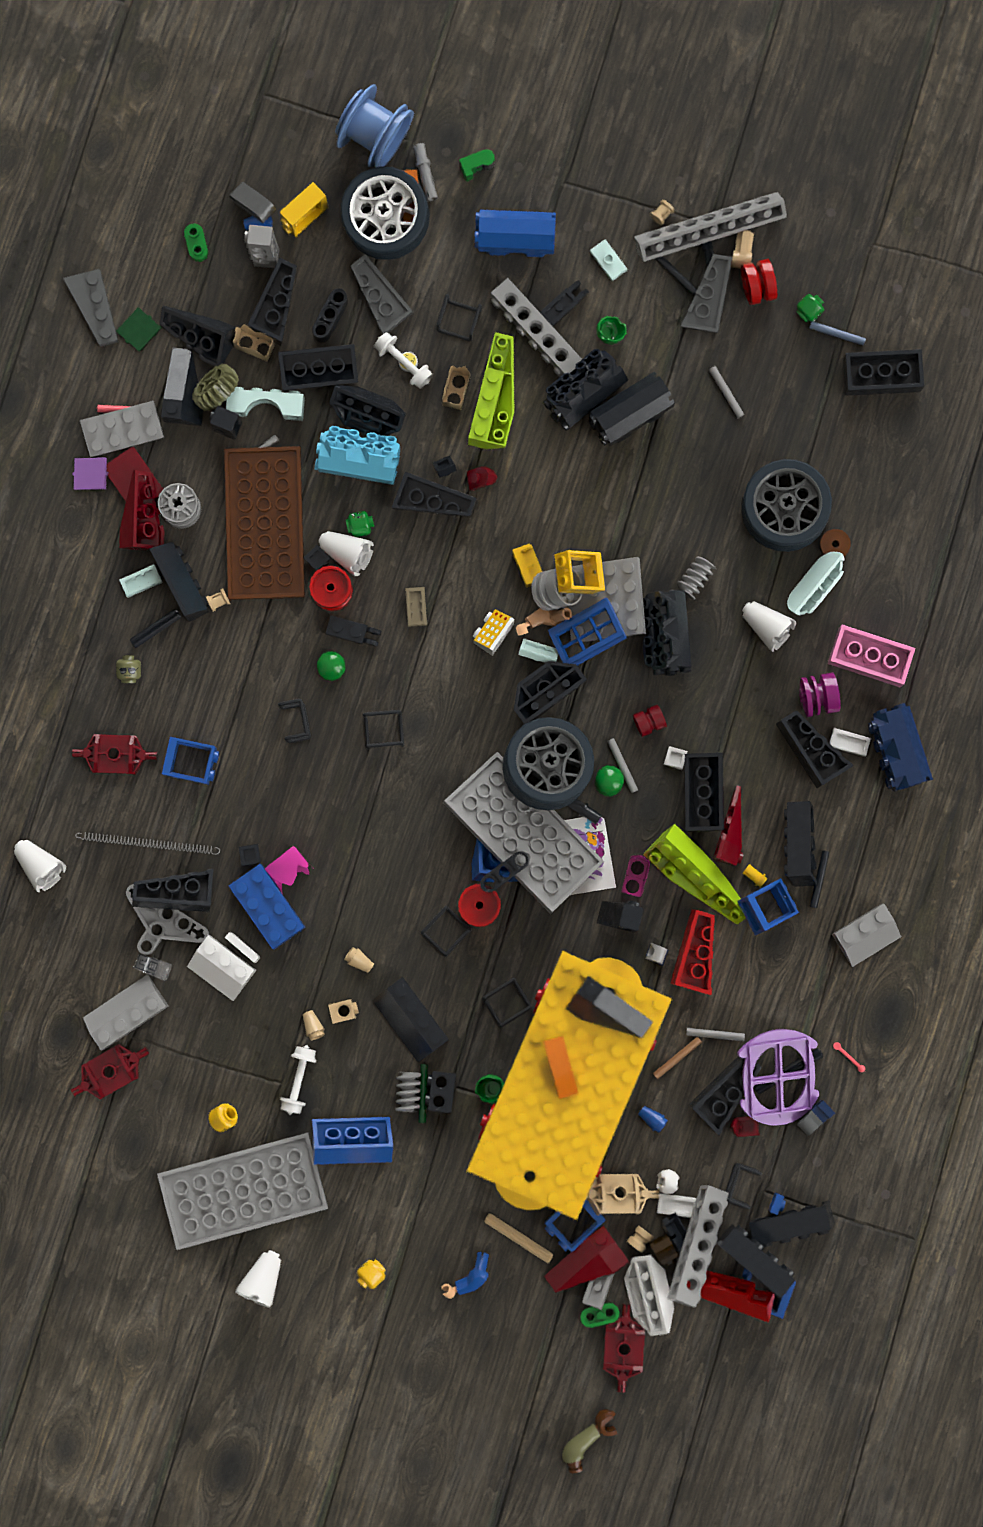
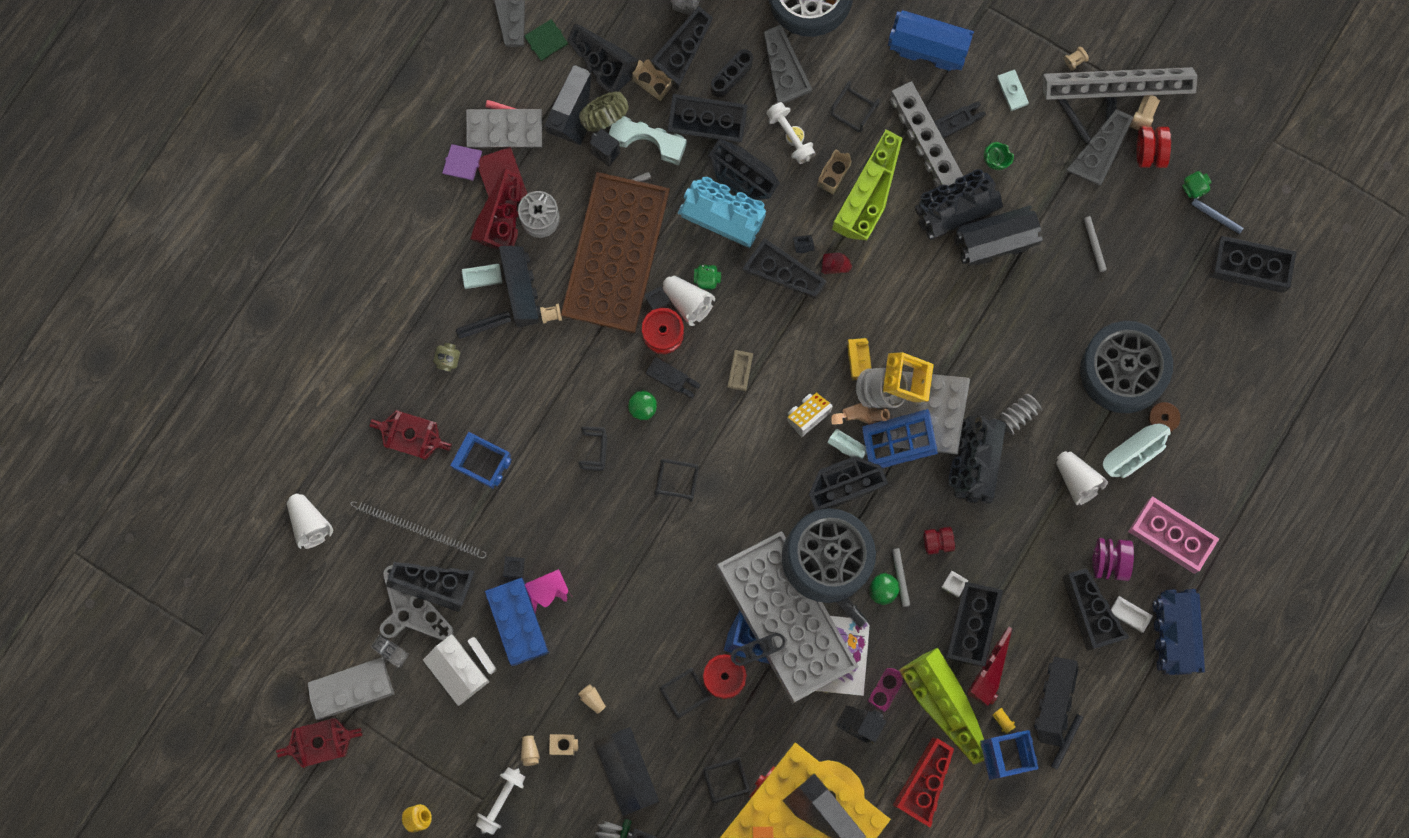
camera: 15 degrees right, 5 degrees down
light grey leg [644,943,668,966] -> none
light grey slope [832,903,901,967] -> none

